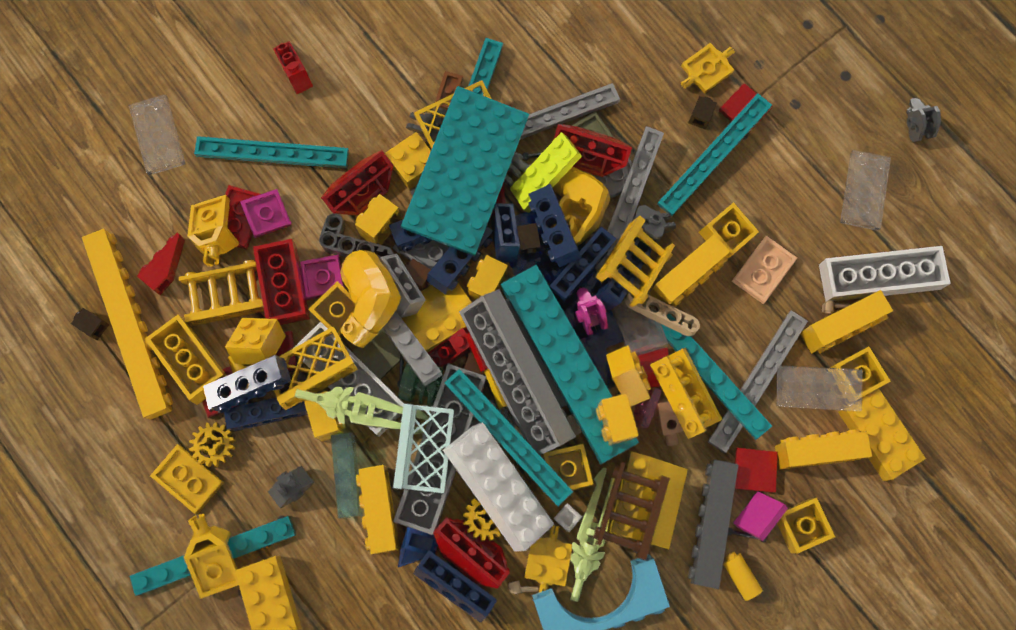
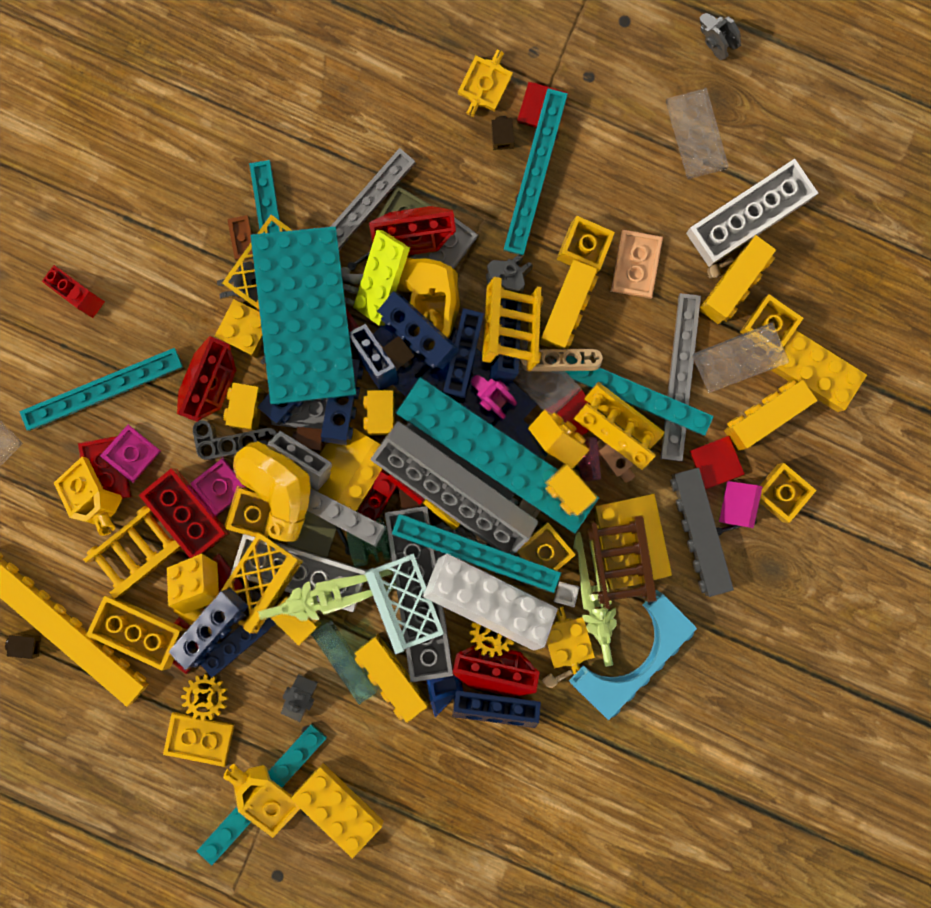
camera: 25 degrees left, 10 degrees up
red slope [137,232,185,295] -> none
light grey plate [595,126,664,271] -> none
yellow brick [723,551,763,601] -> none

